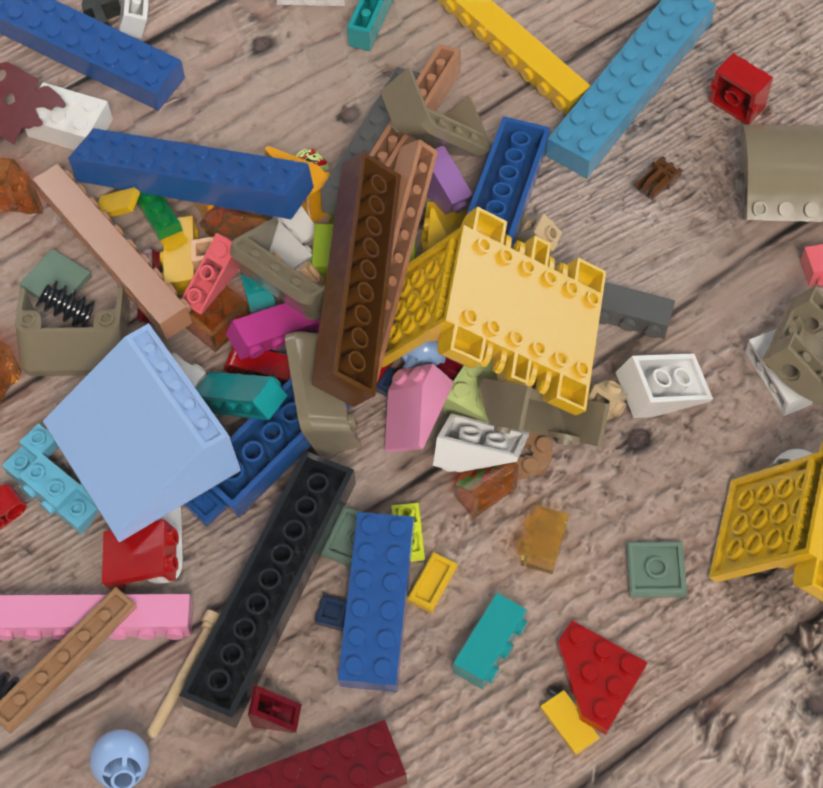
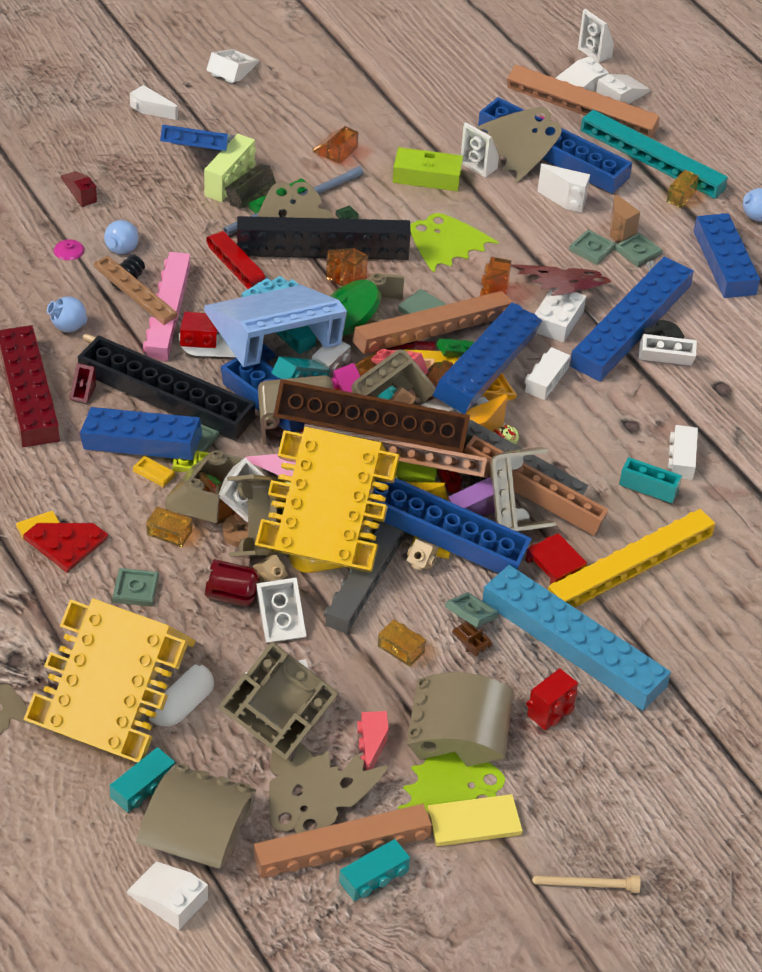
camera: 90 degrees right, 15 degrees down
black piece [36,280,95,327] -> none
yellow tile [97,187,140,218] -> none
teal brick [453,593,528,690] -> none
none -> dark tan windscreen [165,450,244,523]
none -> dark red cylinder [205,559,260,607]
none -> green dish [330,280,381,336]
none -> clear yellow brick [378,619,426,667]
none -> sand green tile [445,592,499,628]
none -> white brick [524,347,571,400]
none -> red panel [526,533,587,586]

